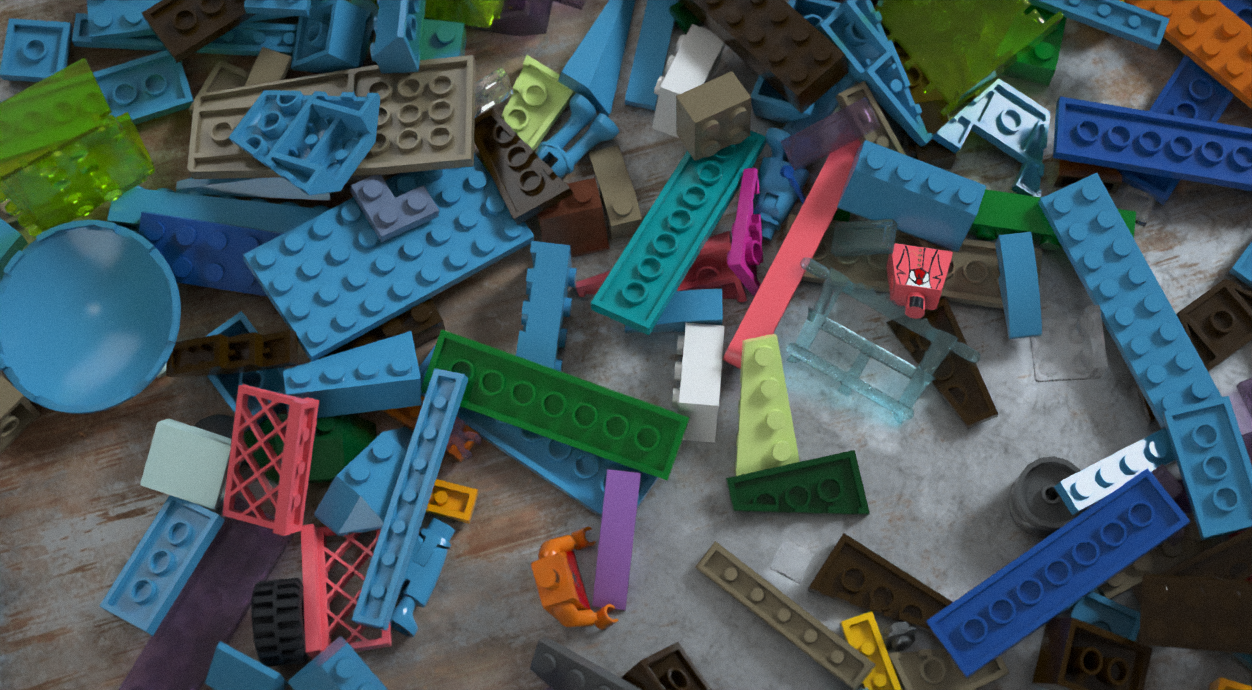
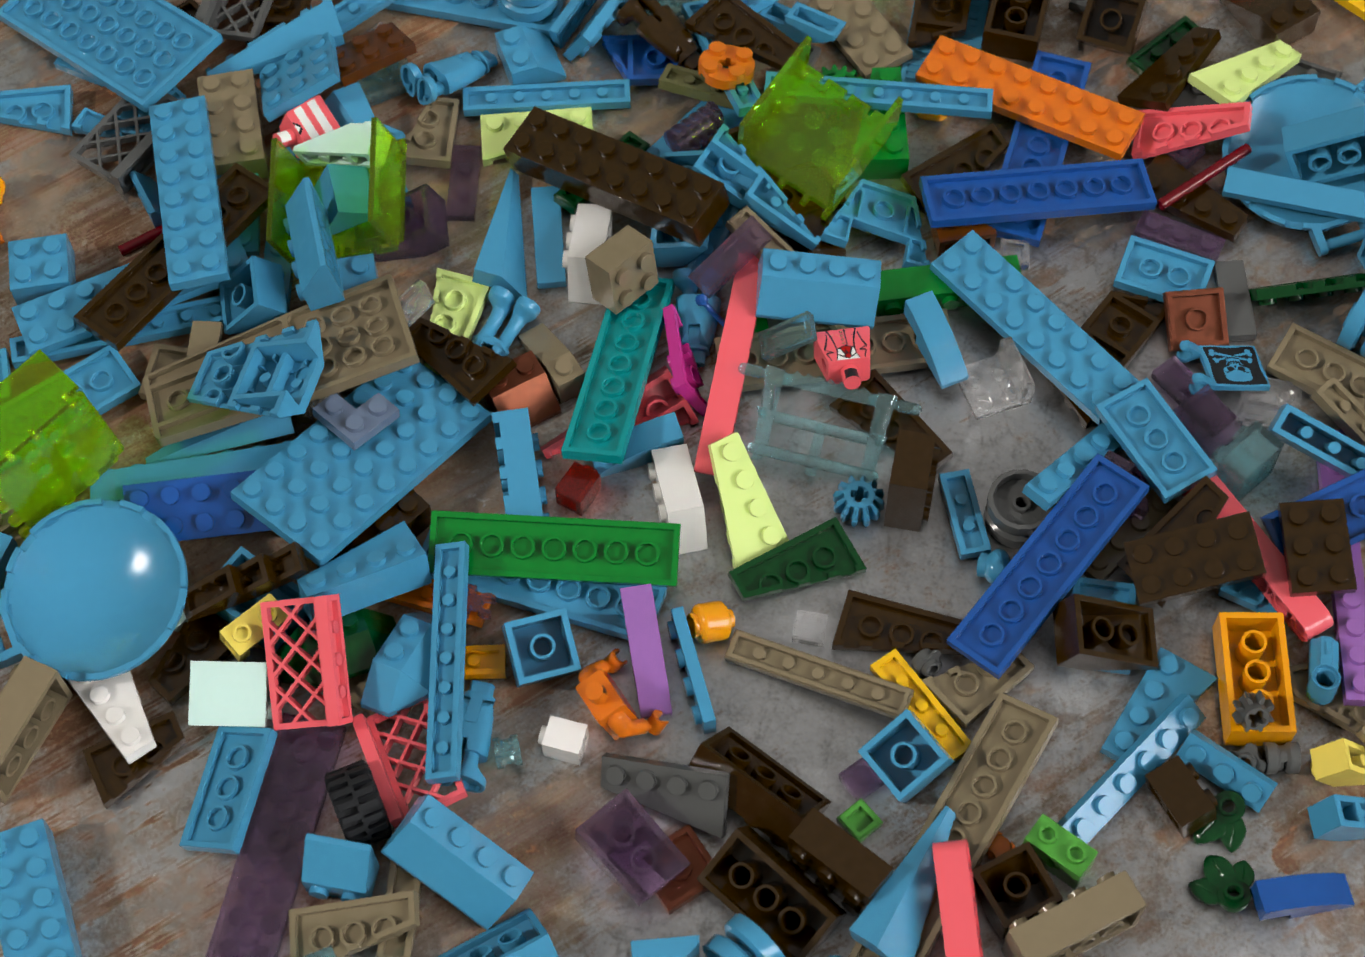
camera: 15 degrees left, 10 degrees down
none -> white wing [67,670,157,765]
none -> dark brown wing [82,711,186,809]
none -> dark brown wing [148,613,231,706]
none -> light yellow bracket [219,594,289,662]
none -> clear light blue wheel [492,734,523,770]
none -> dark azure brick [501,608,581,688]
none -> white brick [538,716,589,765]
none -> clear red brick [555,461,602,516]
none -> dark azure plate [667,606,716,735]
none -> light orange head [686,600,735,644]
none -> dark azure gear [833,475,885,528]
none -> dark brown brick [884,429,940,532]
none -> dark brown wing [900,123,1009,218]
none -> dark azure plate [938,469,991,560]
none -> dark azure animal [977,549,1011,584]

